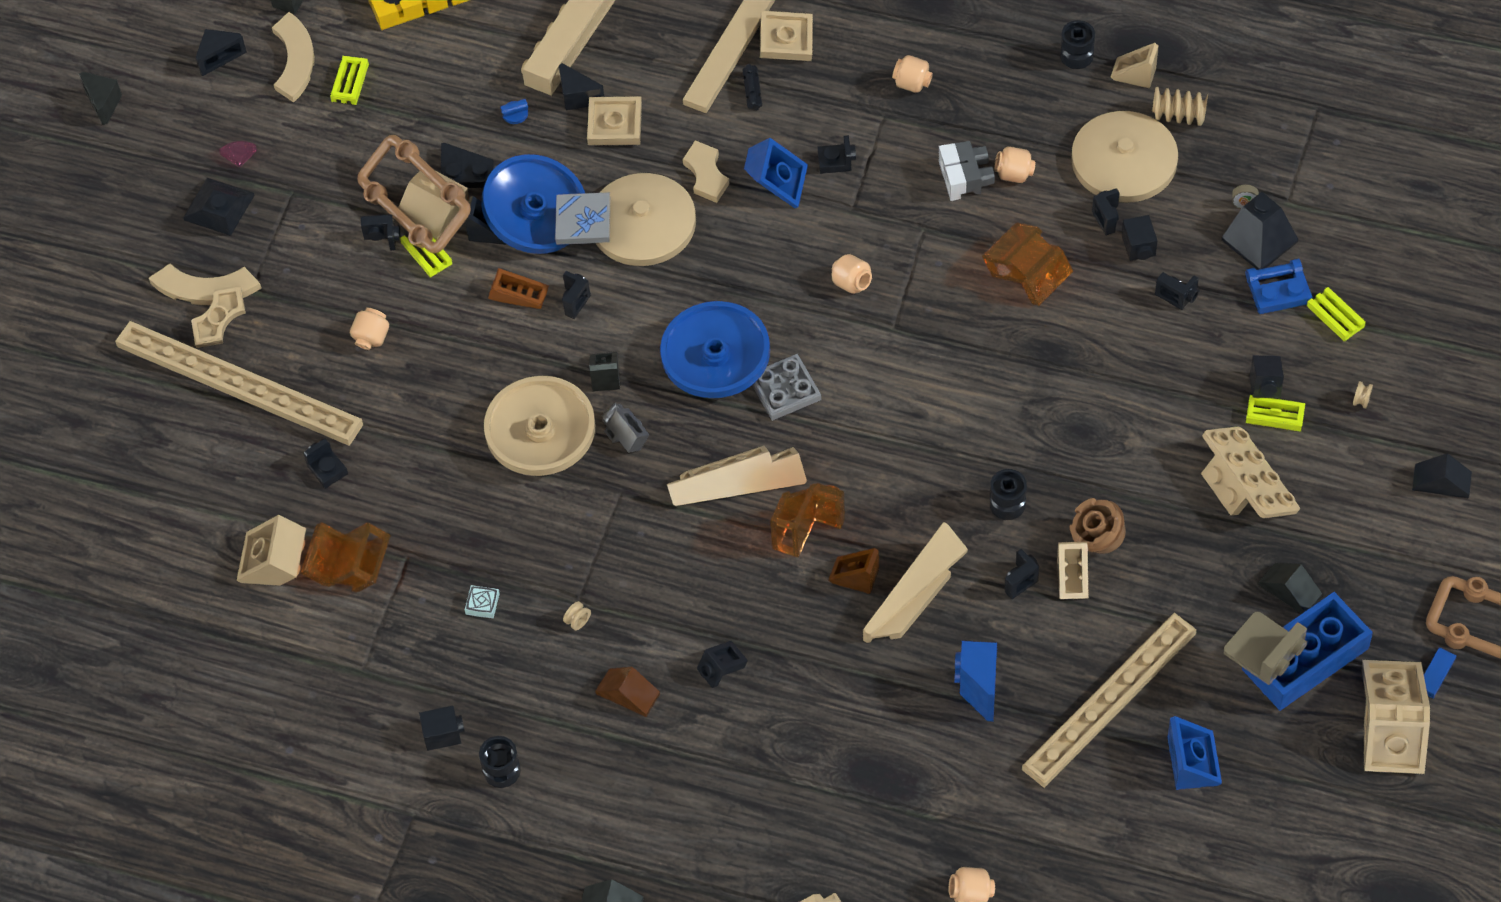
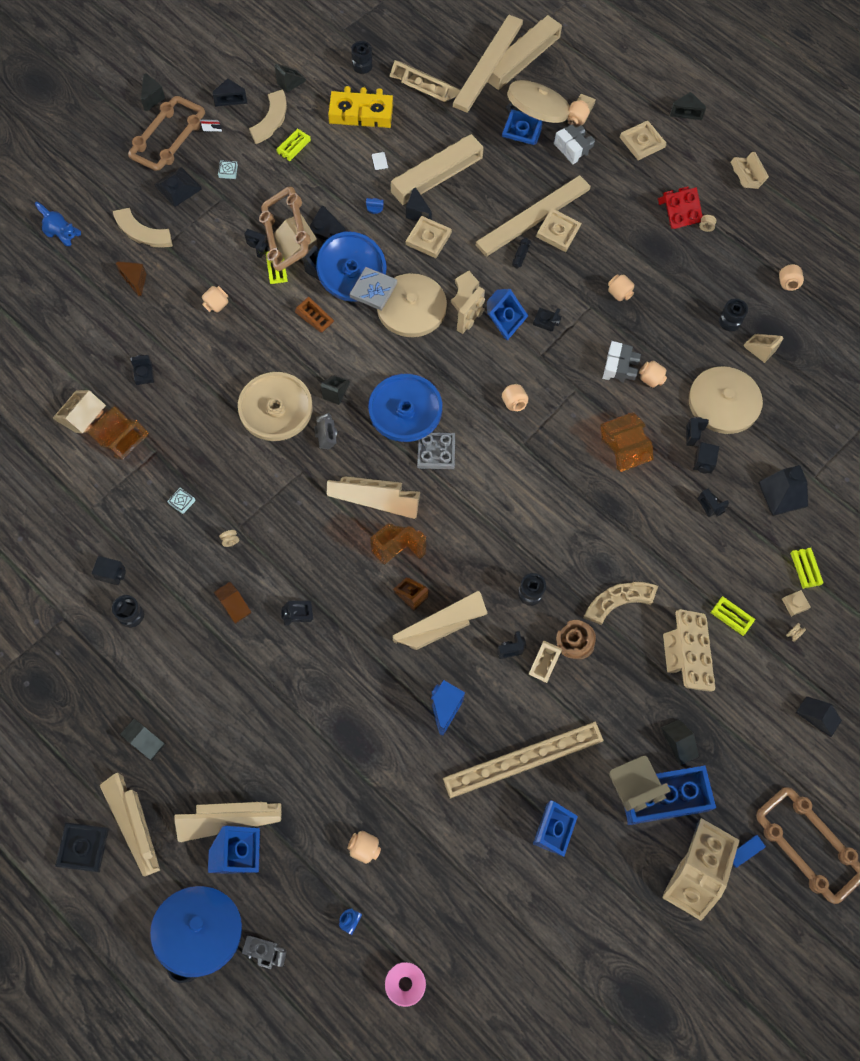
camera: 20 degrees right, 10 degrees up
tan plate [115,321,363,446] -> none
tan tile [191,286,246,348] -> none
clear pink tile [219,141,257,167] -> none
black bracket [562,271,591,319] -> none
tan piece [1152,87,1208,126] -> none
tile [1232,185,1259,209] -> none
blue plate [1246,259,1313,314] -> none
black brick [1249,355,1284,398] -> none
none -> blue animal [35,202,81,246]
none -> reddish brown slope [115,261,147,296]
none -> medium nougat bar [128,96,205,171]
none -> sticker [200,120,222,131]
none -> light aqua tile [218,161,238,179]
none -> white sticker [372,152,388,170]
none -> tan plate [457,287,485,334]
none -> tan tile [583,582,658,625]
none -> tan plate [782,590,811,617]

